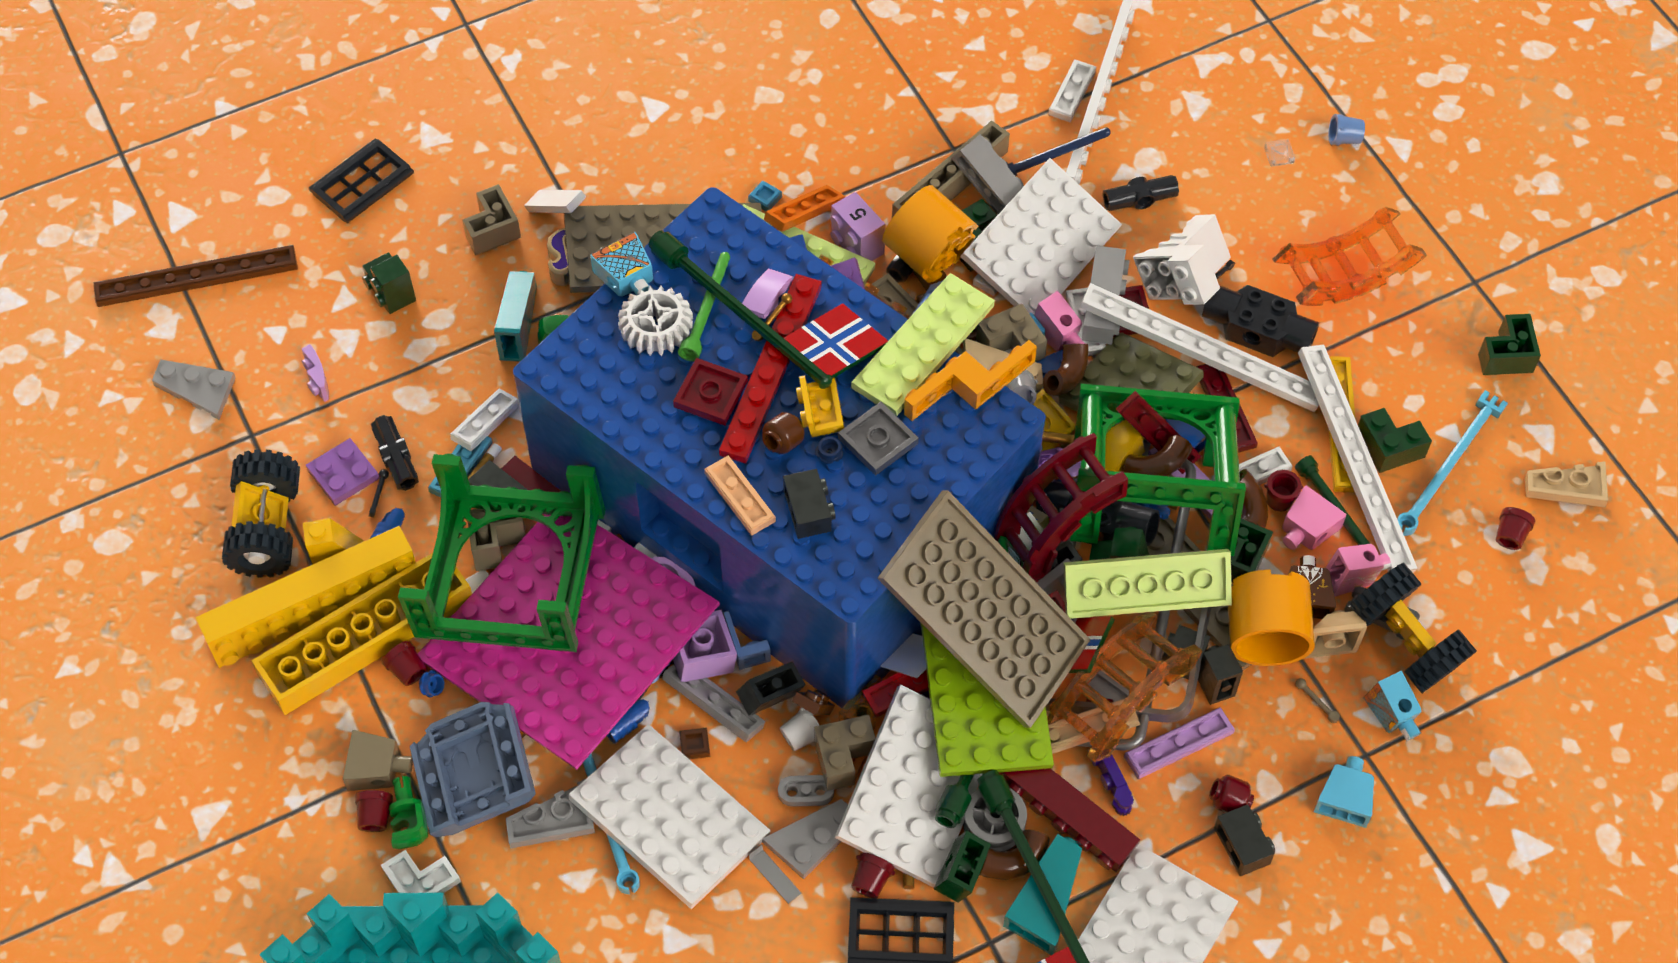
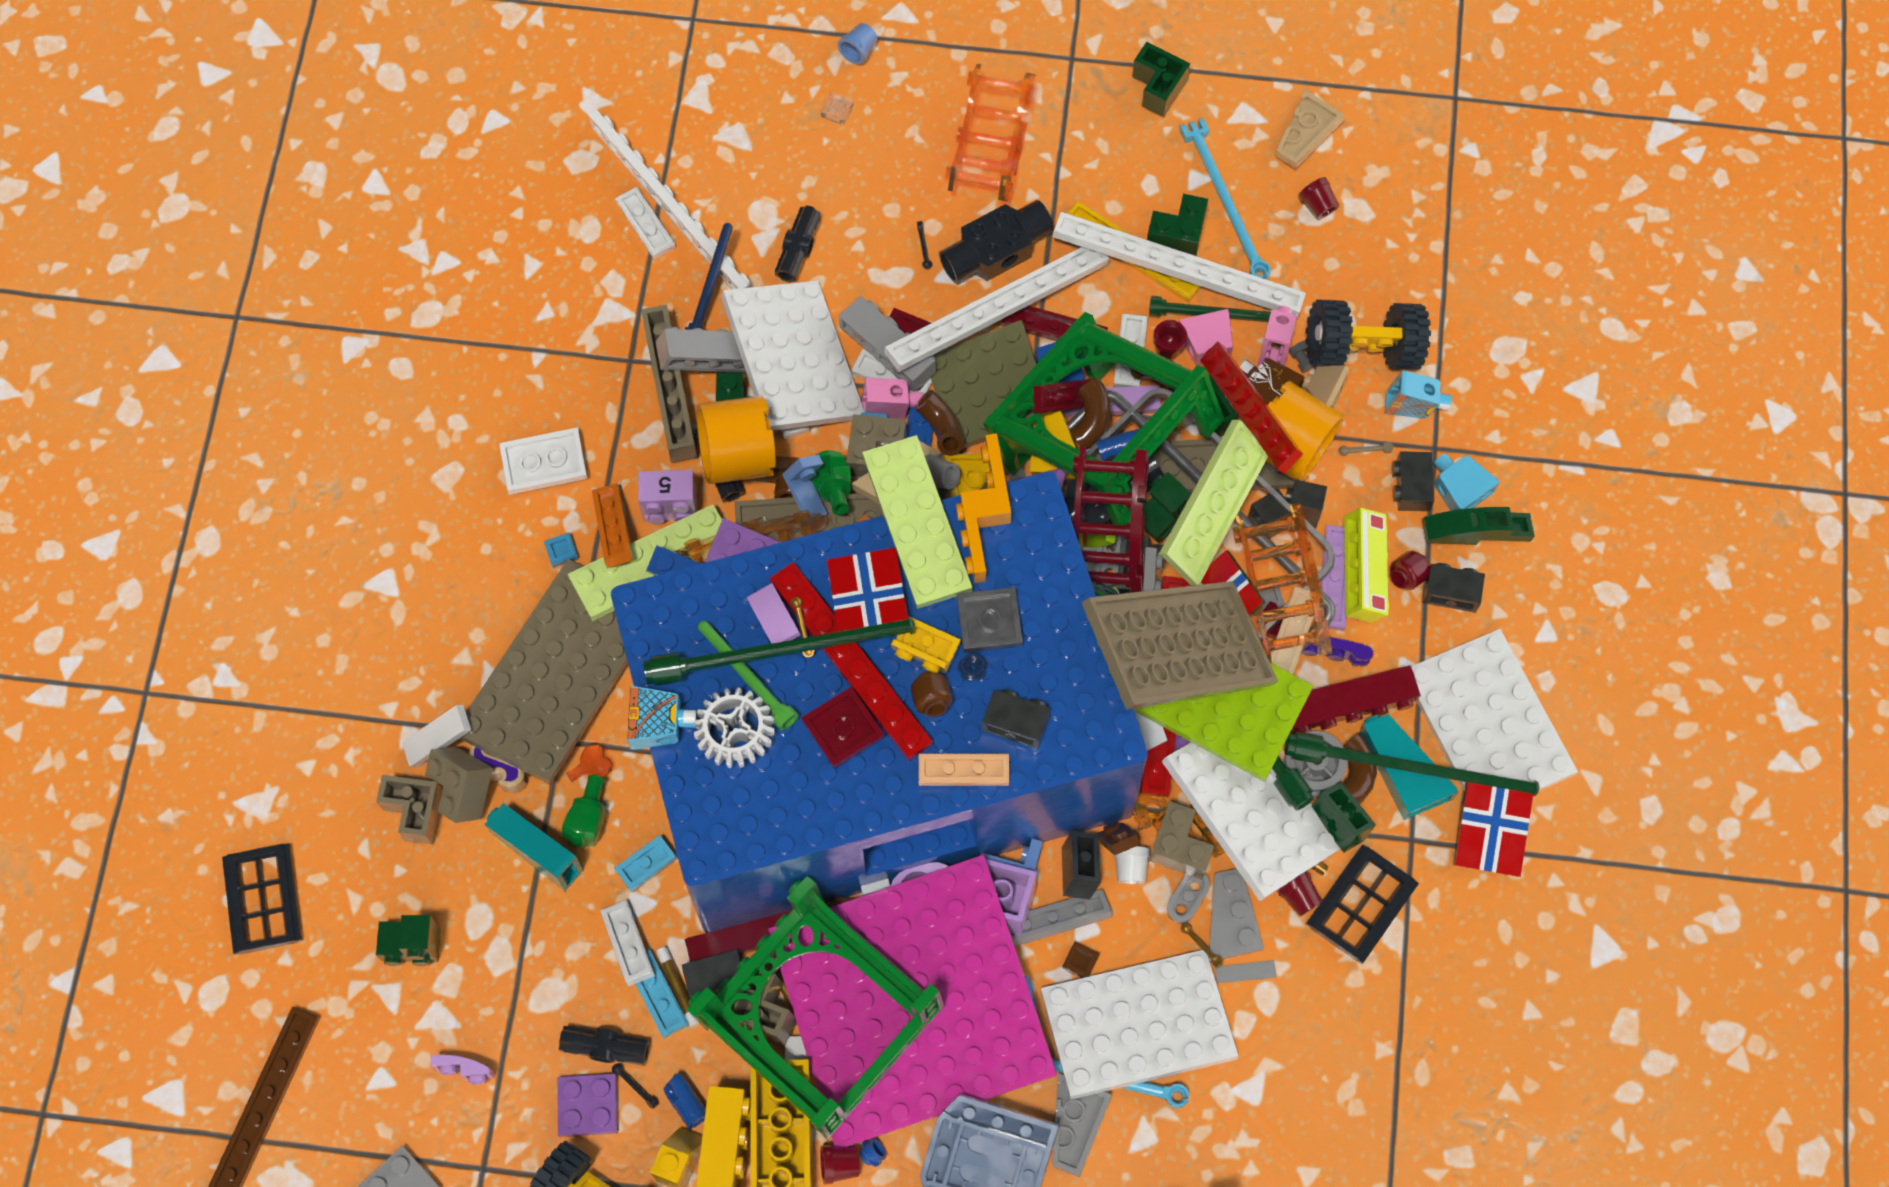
camera: 55 degrees left, 10 degrees up
white brick [1133,214,1231,305] -> none
none -> dark tan brick [425,746,493,823]
none -> white plate [499,428,588,495]
none -> pearl gold hinge [1181,923,1224,968]
none -> red plate [1200,341,1303,474]
none -> neon yellow brick [1344,508,1389,623]
none -> pearl dark grey brick [1392,451,1434,511]
none -> dark green slope [1422,507,1535,545]

